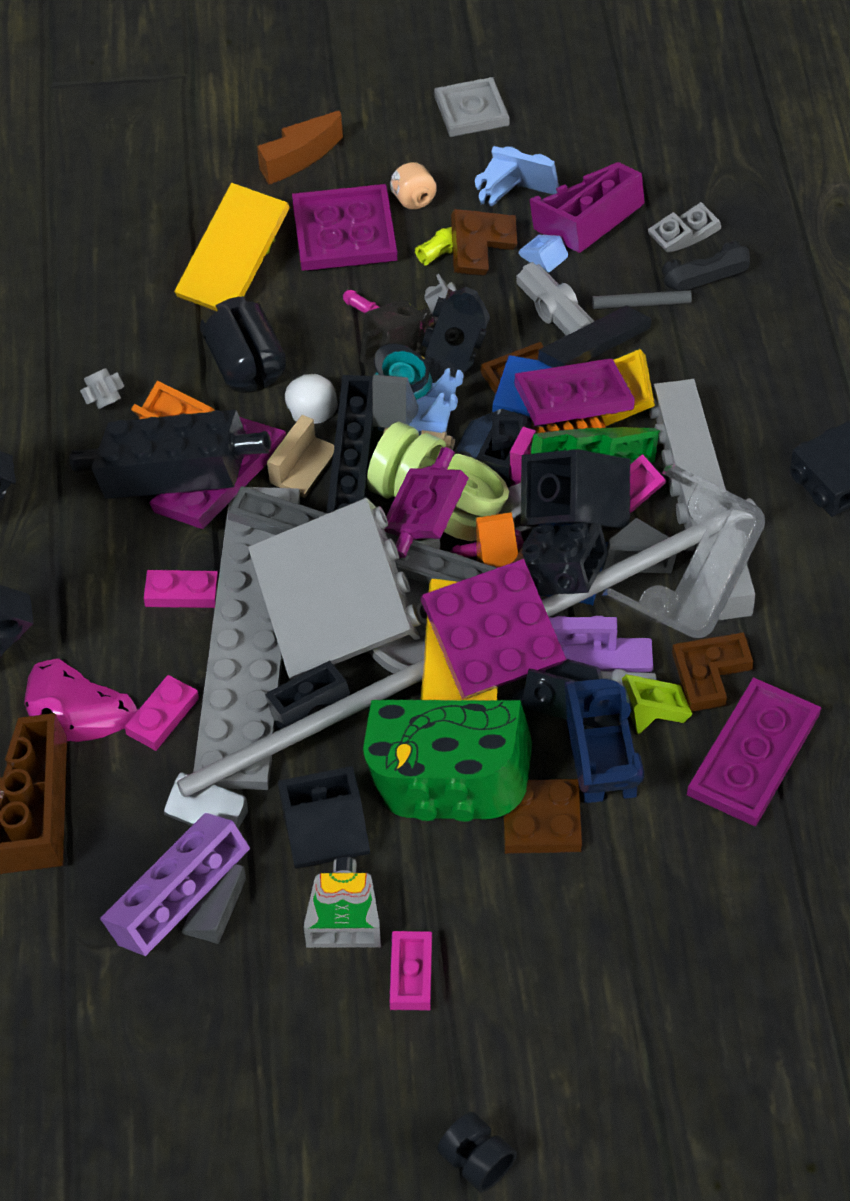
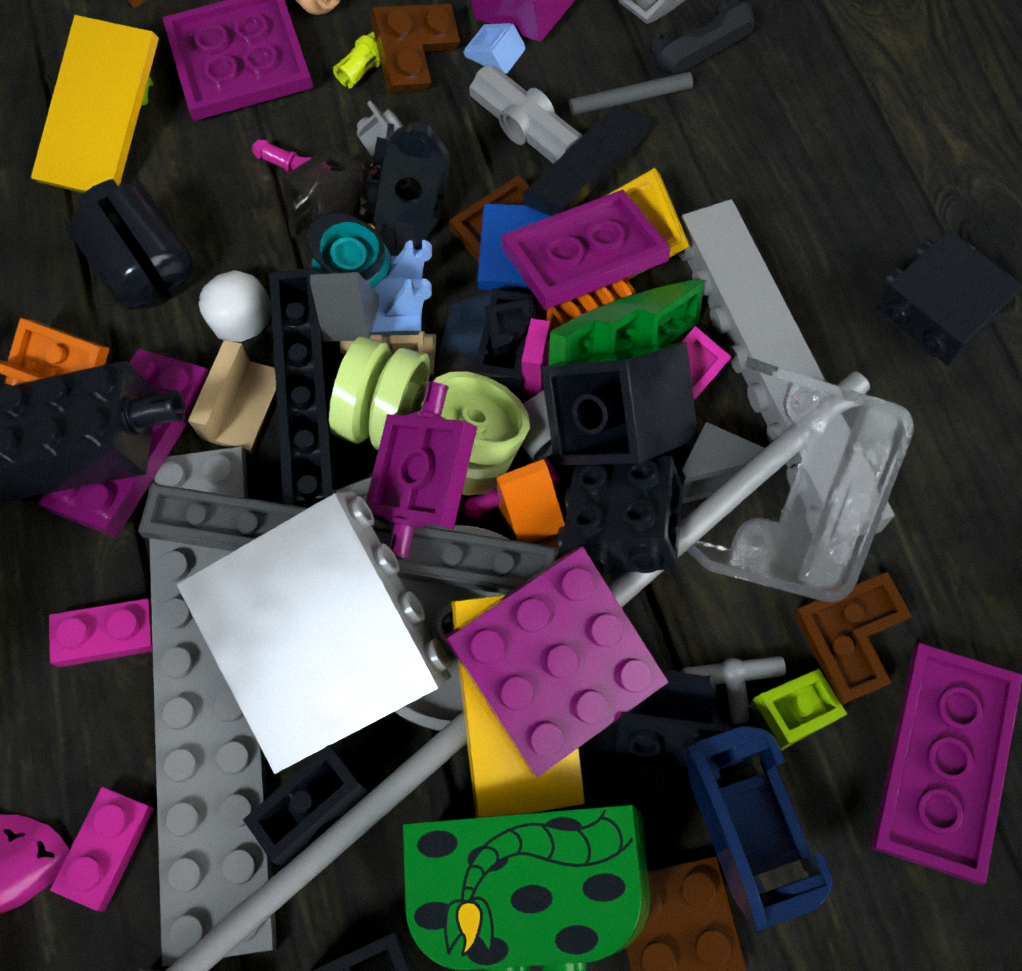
camera: 10 degrees left, 15 degrees up
medium lavender bracket [542,616,653,672] -> none

